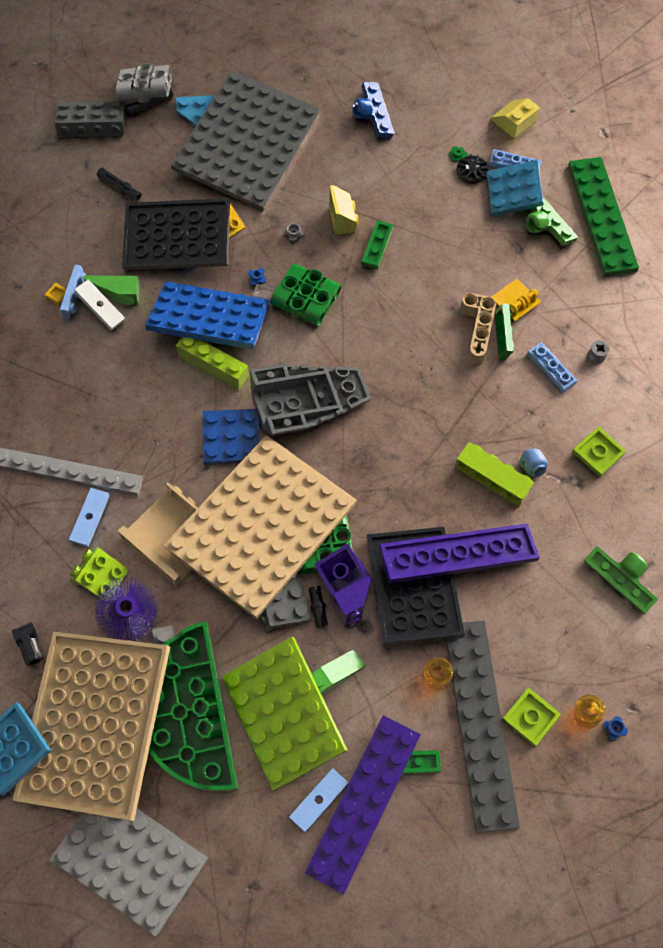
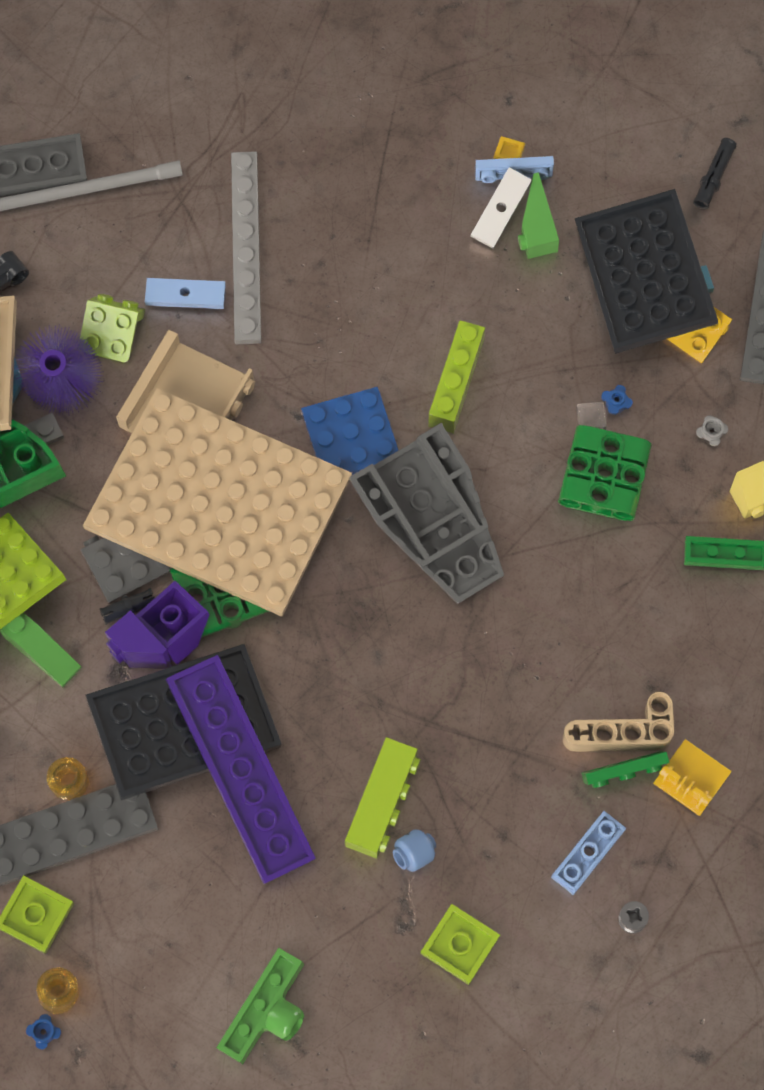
camera: 80 degrees right, 5 degrees up
blue plate [145,281,270,350] -> none

